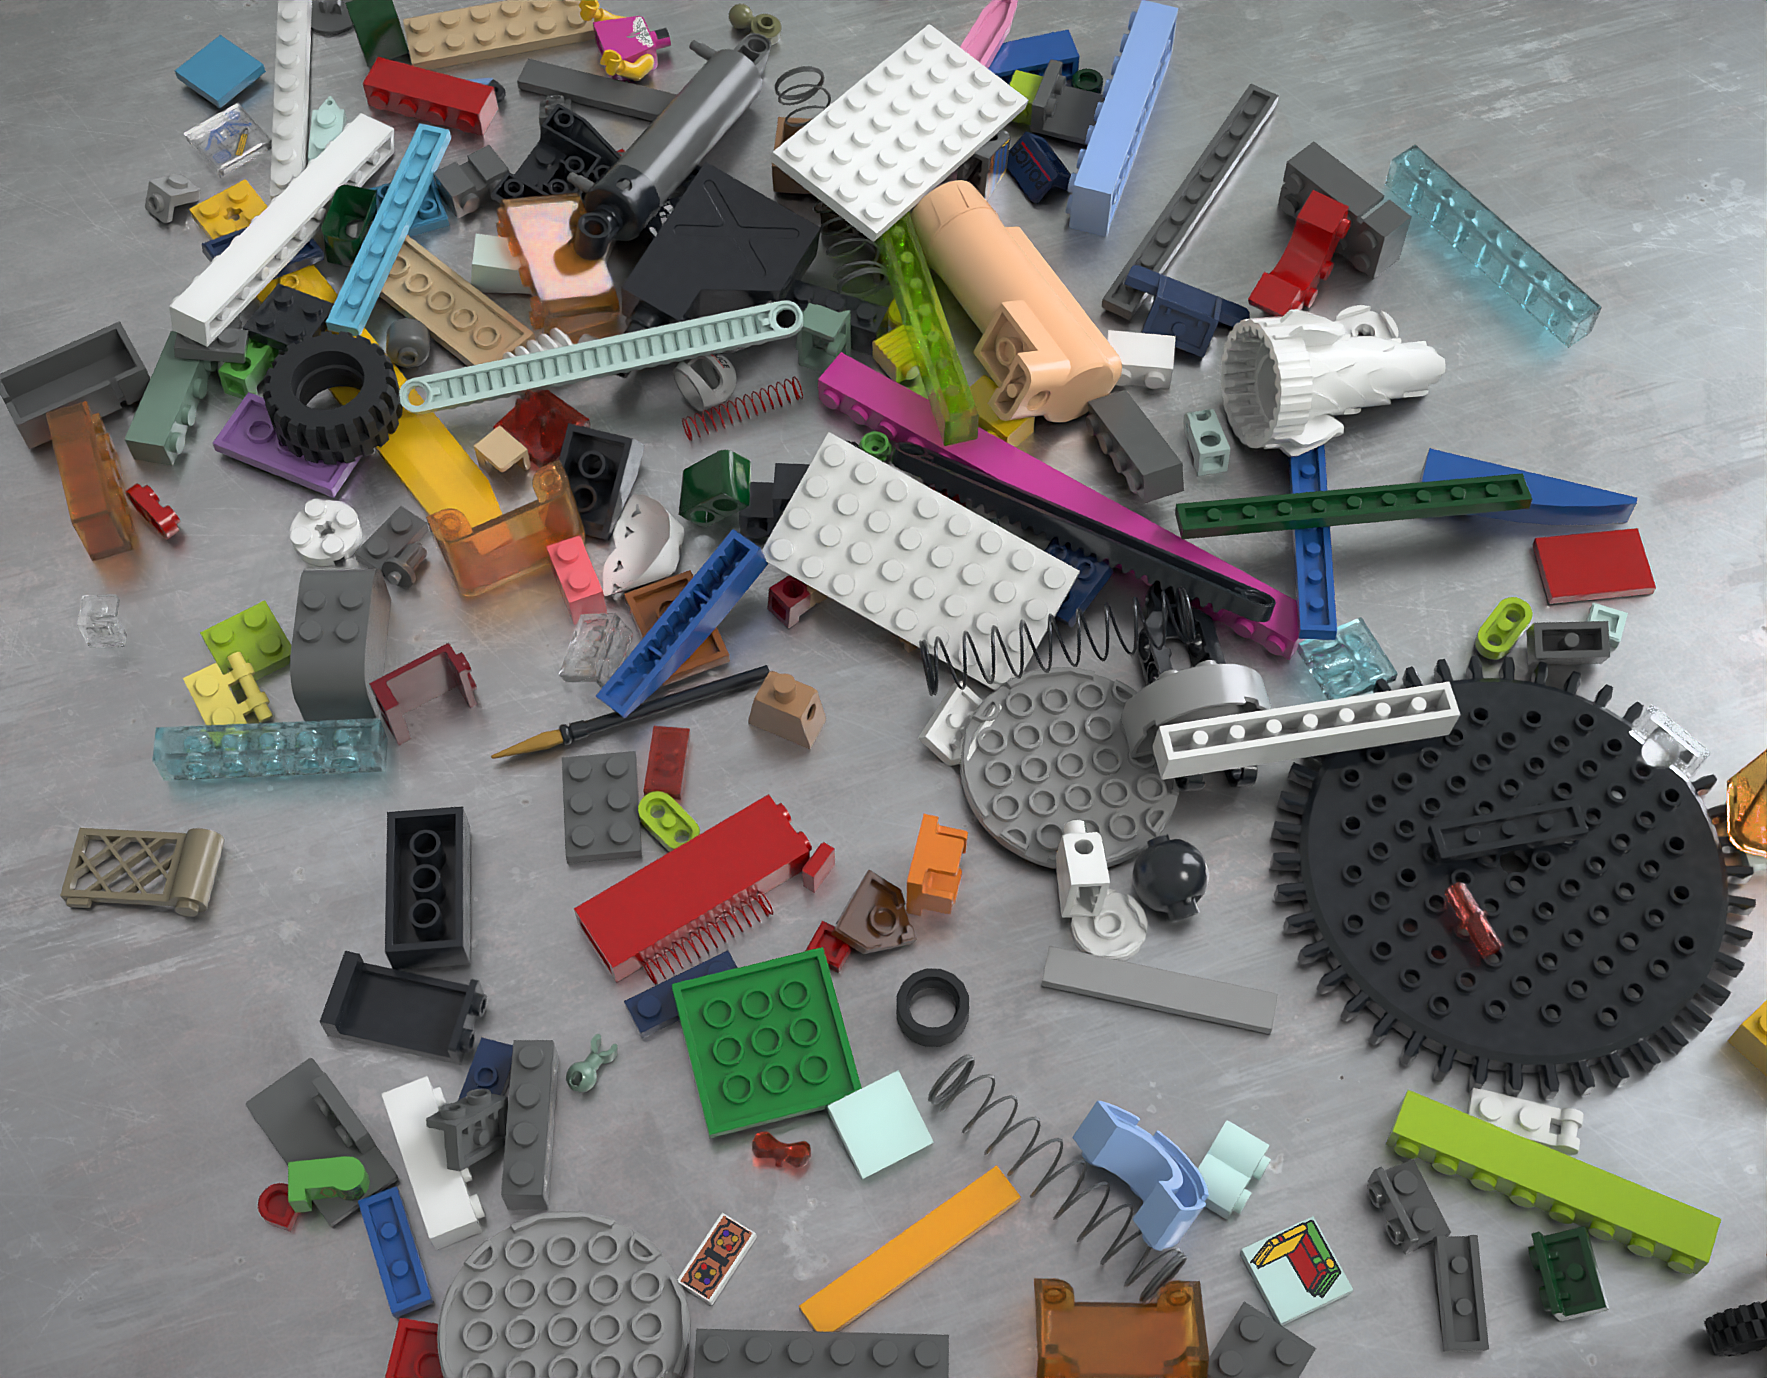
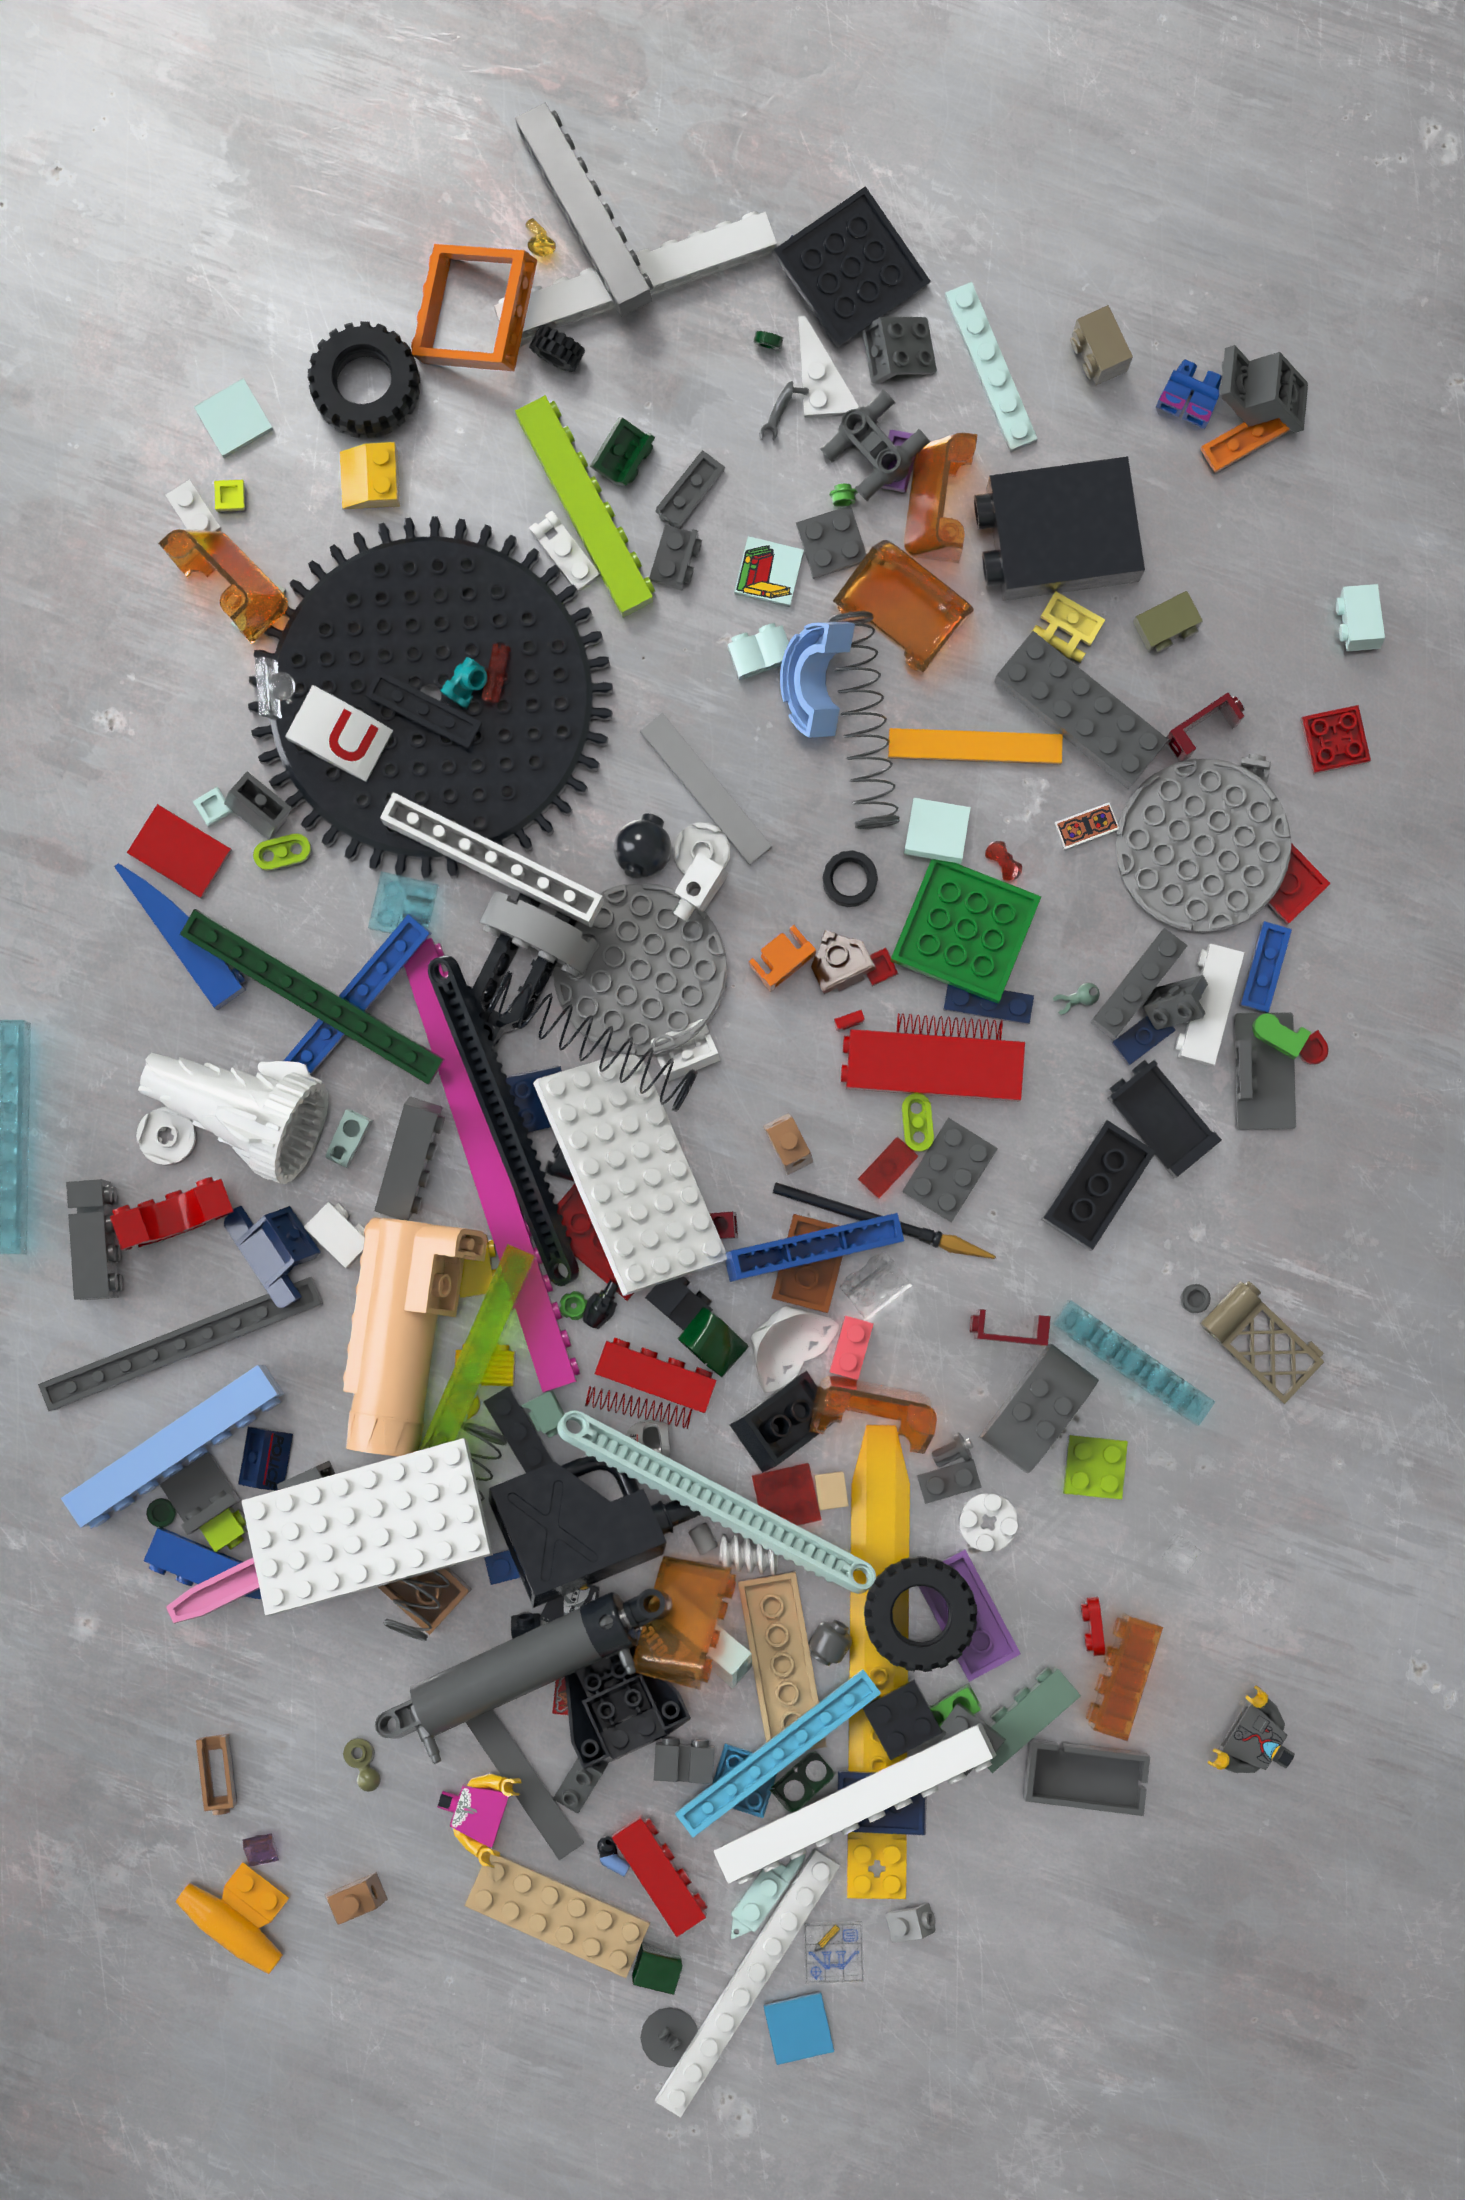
camera: 140 degrees left, 25 degrees up
light yellow plate [183,652,273,745] -> none
none -> white slope [285,685,393,782]
none -> teal plate [440,657,487,709]
none -> red brick [594,1337,717,1413]
none -> dark grey tile [1180,1284,1211,1313]

